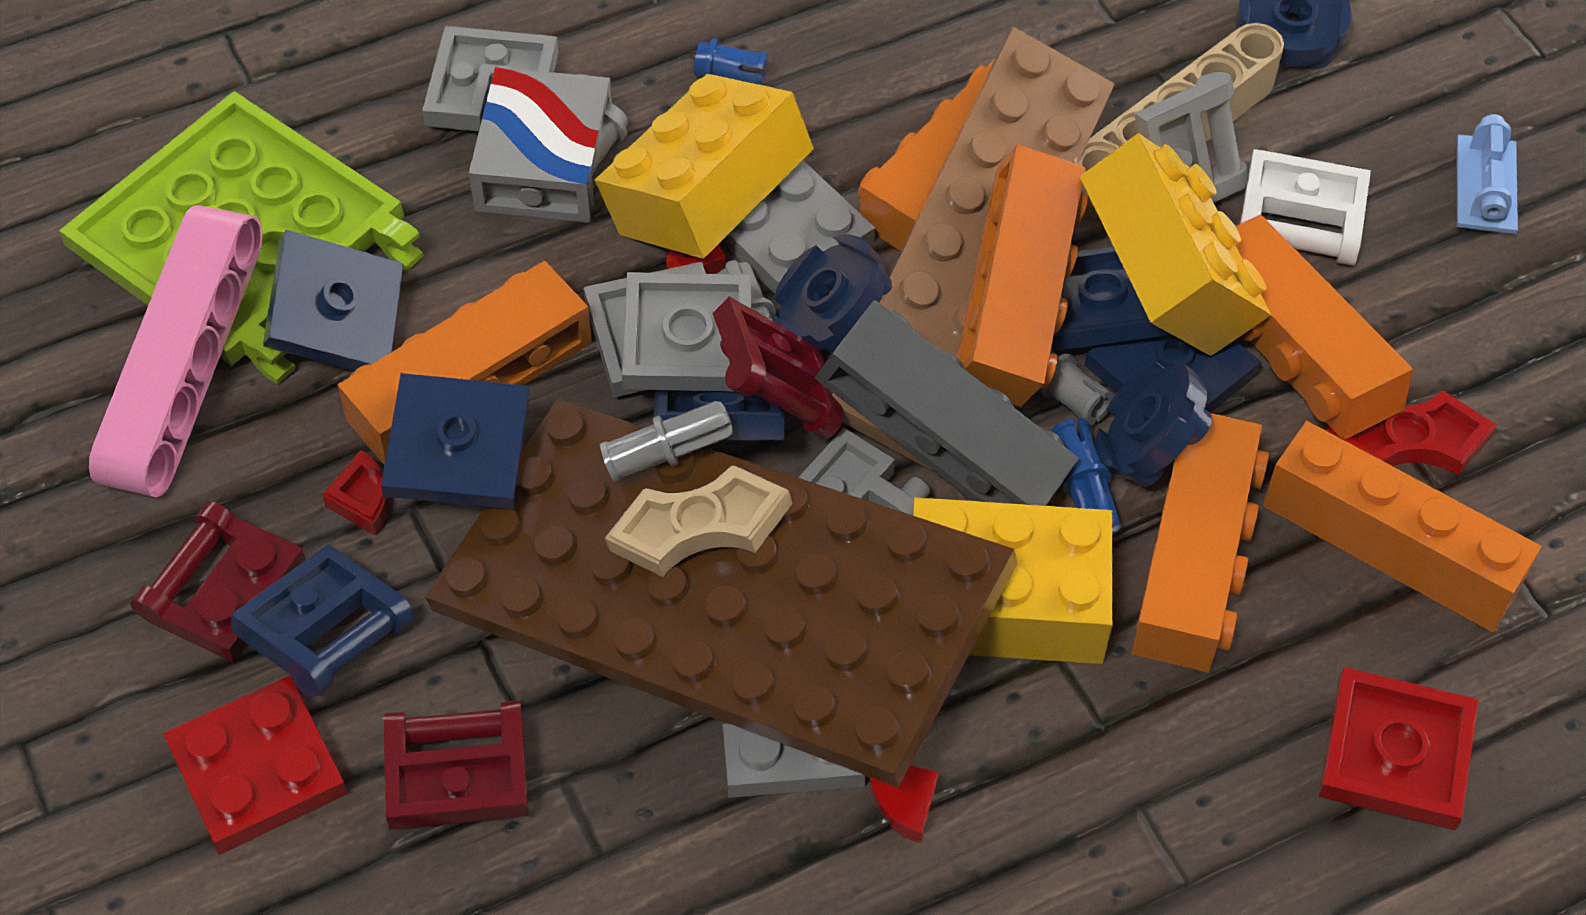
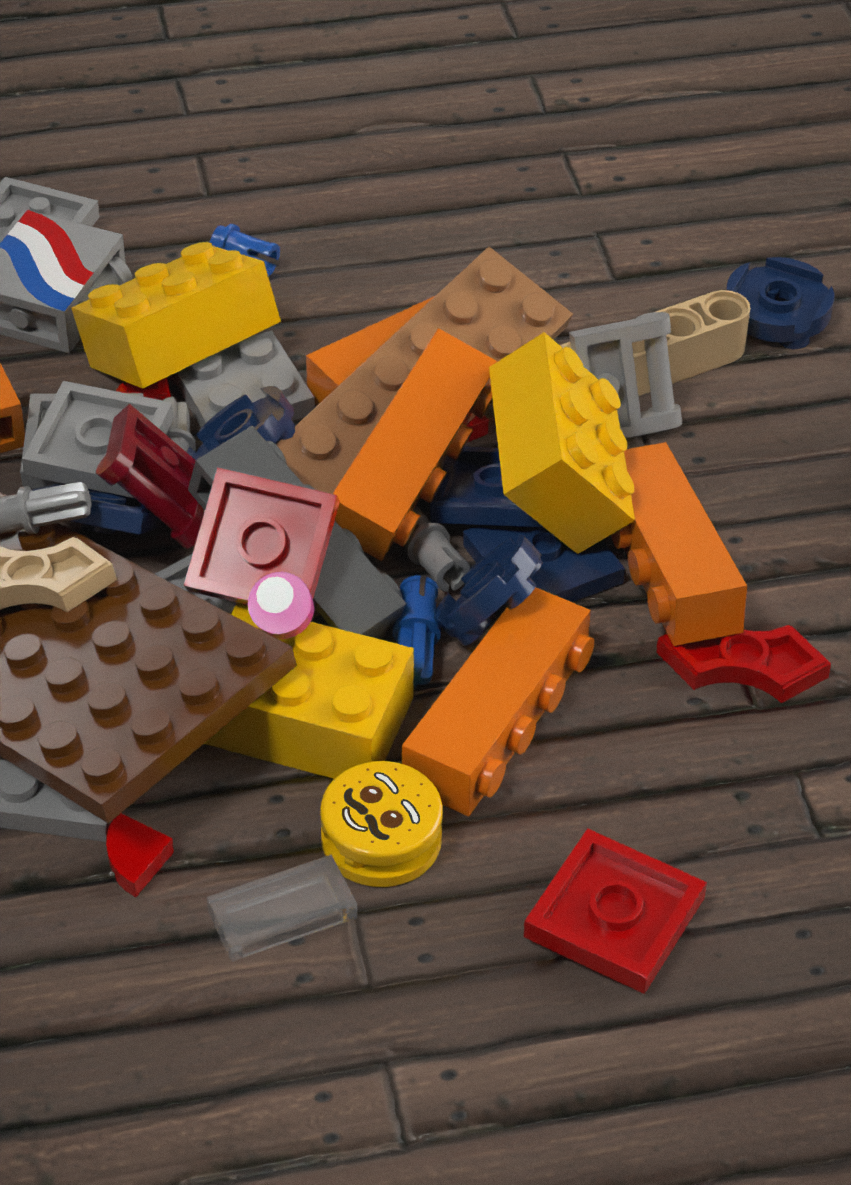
camera: 15 degrees right, 10 degrees down
white plate [1239,149,1371,266] -> none
orange brick [1263,420,1542,633] -> none
none -> plate [184,467,340,605]
none -> clear tile [207,855,357,961]
none -> tile [248,572,314,639]
none -> yellow head [320,761,443,887]

